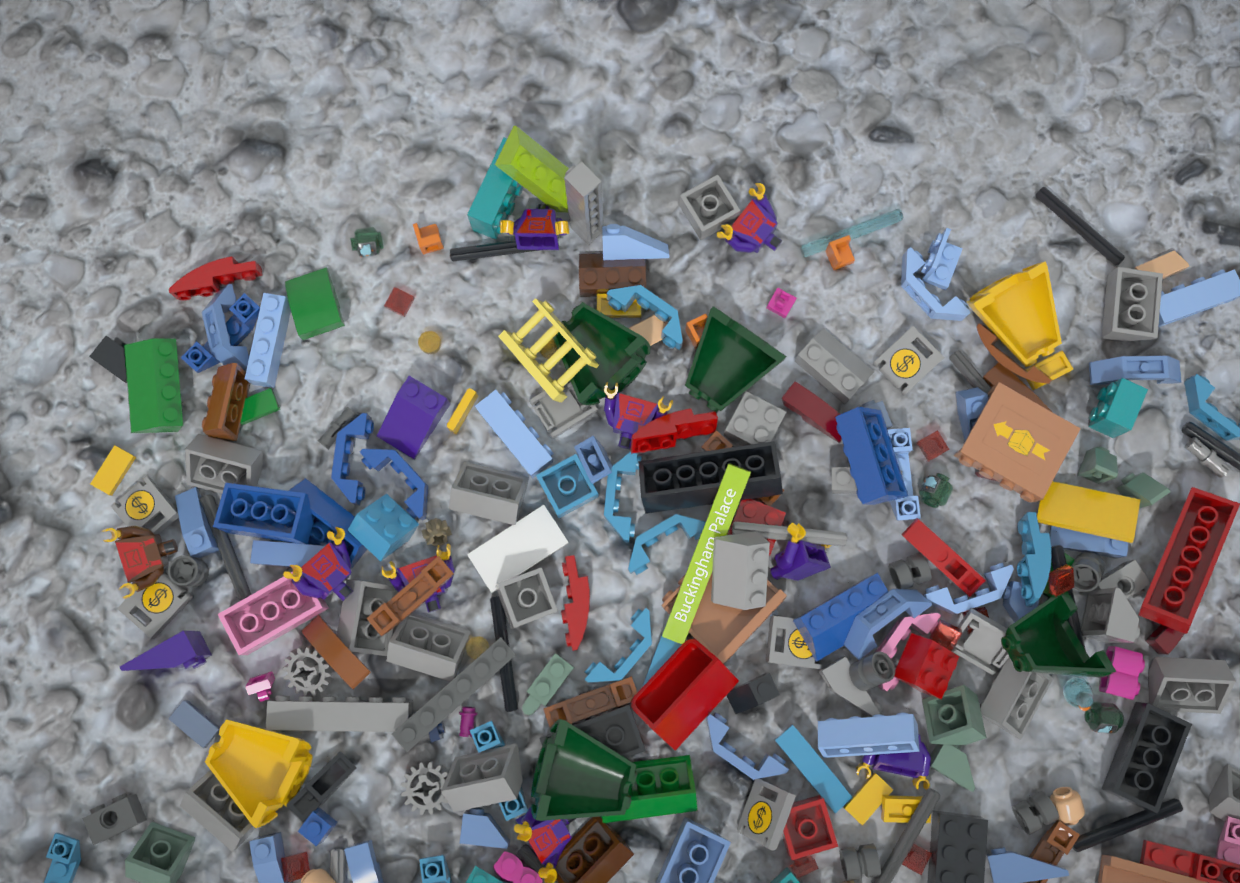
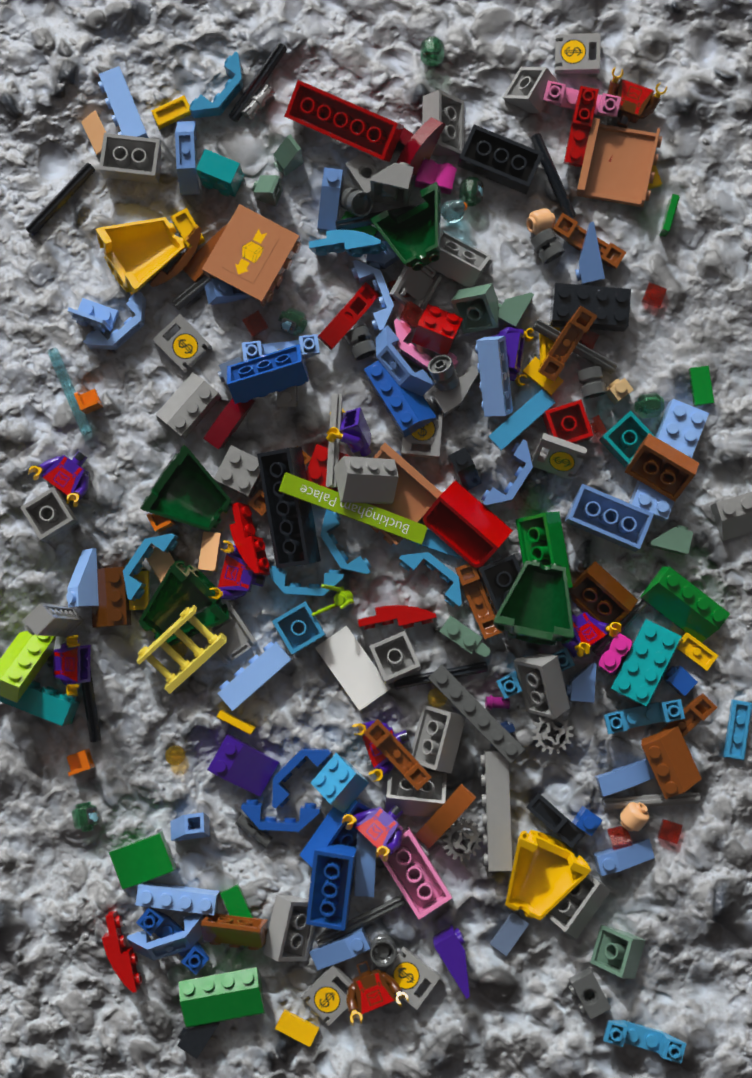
camera: 90 degrees left, 5 degrees up
dark pink tile [245,671,275,702] -> none
clear red tile [384,287,415,317] -> none
dark tan gear [421,518,452,547] -> none
light grey slope [449,462,529,525] -> none
medium blue slope [574,436,612,484] -> none
dark pink tile [766,288,797,318] -> none
yellow tile [1037,481,1141,543] -> none
clear red plate [1049,564,1074,597] -> none
none -> yellow tile [151,95,191,129]
none -> medium blue slope [170,812,210,841]
none -> light nougat slope [198,532,222,572]
none -> lime plant [311,584,354,617]
none -> dark red slope [396,117,445,176]
none -> dark orange slope [538,306,597,382]

